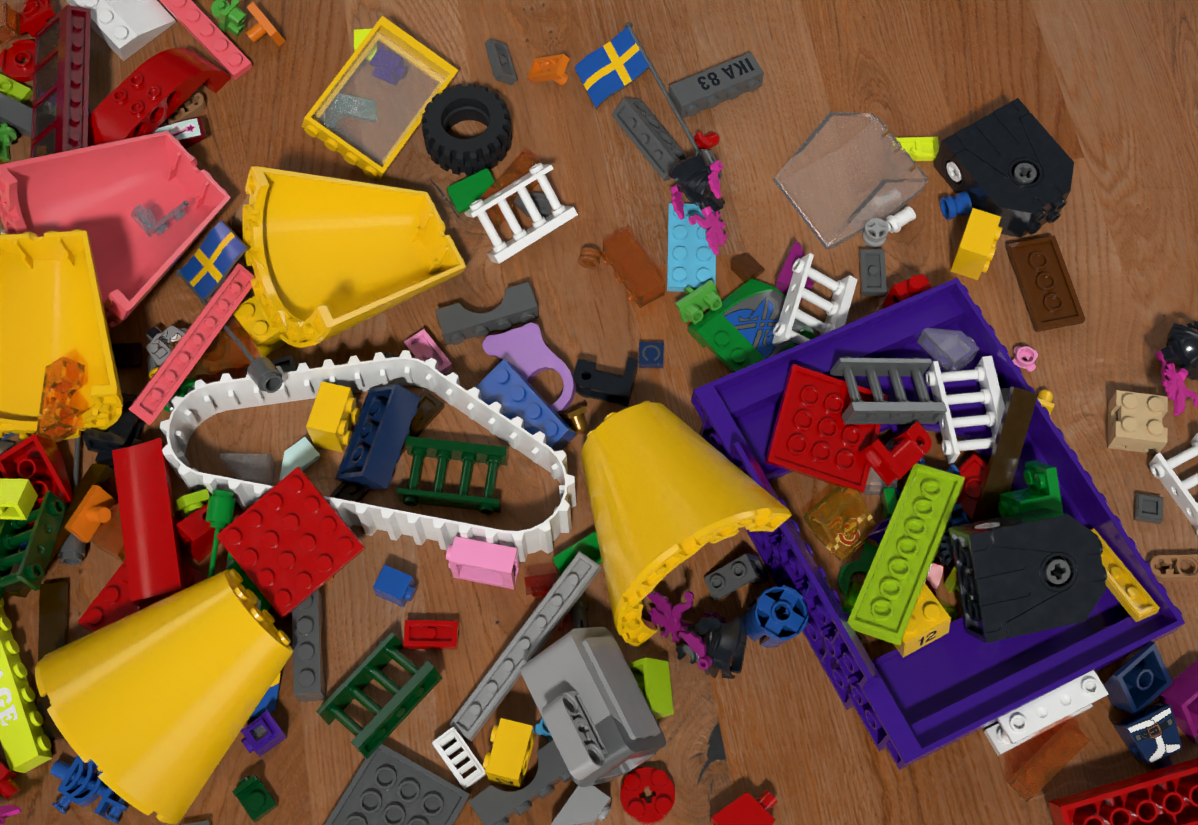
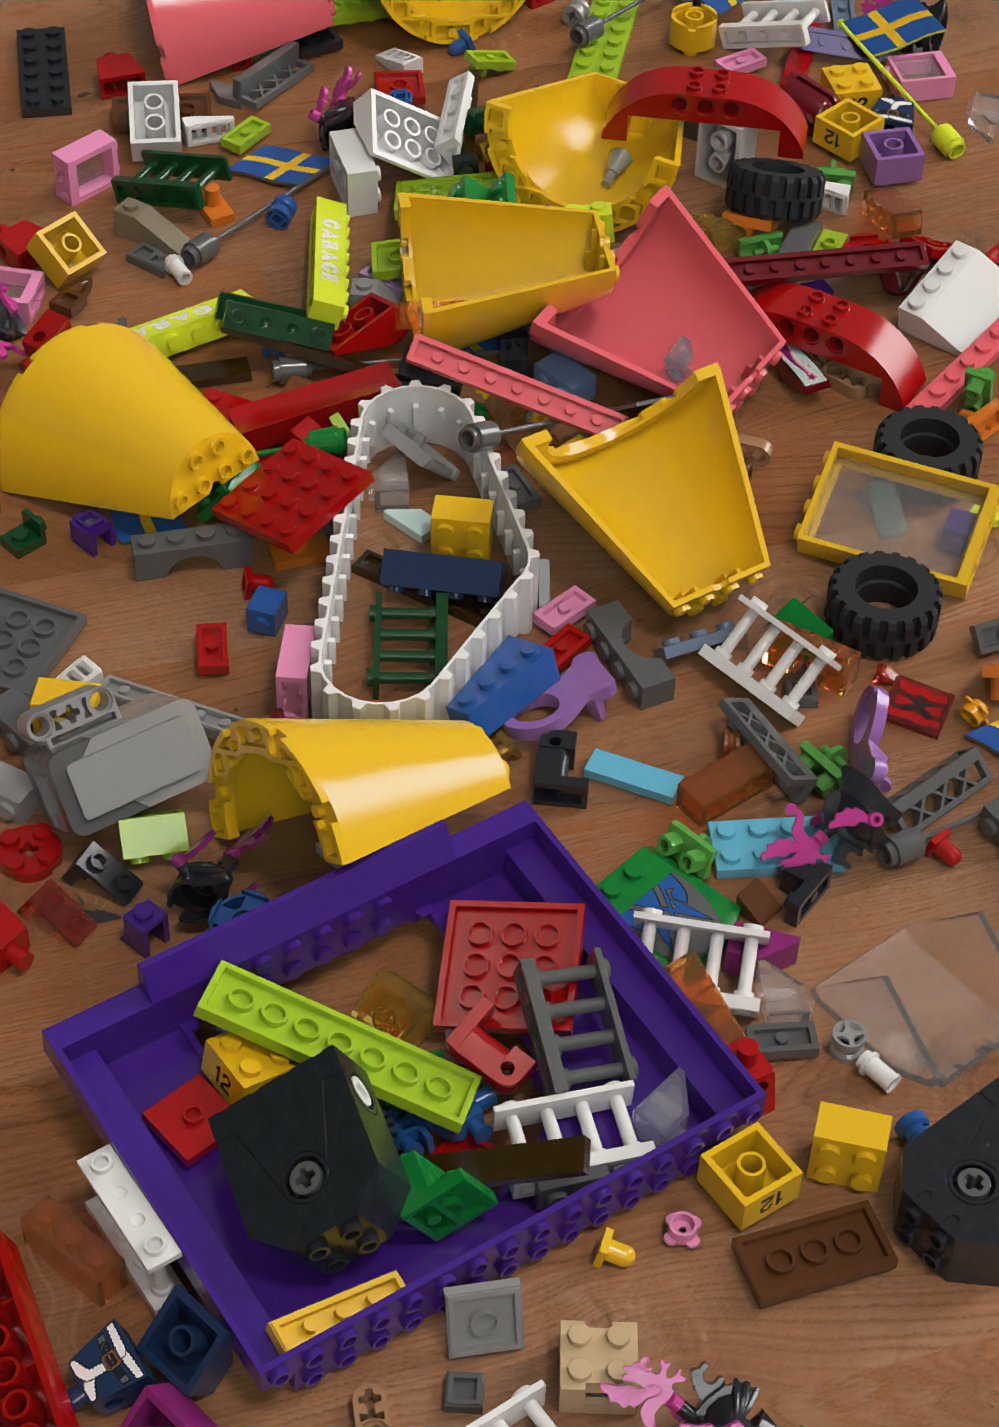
camera: 80 degrees right, 20 degrees down
orange tile [64,485,116,543] -> none
dark green fence [316,632,442,759] -> none
dark blue tile [639,342,664,368] -> none
none -> clear red bracket [16,878,97,948]
none -> black bracket [61,841,143,907]
none -> dark purple window [120,899,170,959]
none -> red plate [142,1074,230,1168]
none -> red piece [241,566,274,600]
none -> light grey container [380,422,460,481]
none -> light grey plate [443,1277,525,1359]
none -> medium blue brick [534,352,597,401]
none -> red plate [543,623,592,673]
none -> medium azure tile [583,748,684,805]
none -> sand blue plate [653,620,748,660]
none -> clear orange brick [663,950,746,1045]
none -> yellow brick [697,1122,803,1231]
none -> dark grey fence [718,698,819,804]
none -> clear slope [754,960,814,1024]
none -> black slope [779,863,833,928]
none -> bright green hips [799,740,849,798]
none -> medium lavender animal [849,685,891,792]
none -> flag [872,663,956,740]
none -> black tyre [873,405,983,508]
none -> light orange plate [959,695,989,727]

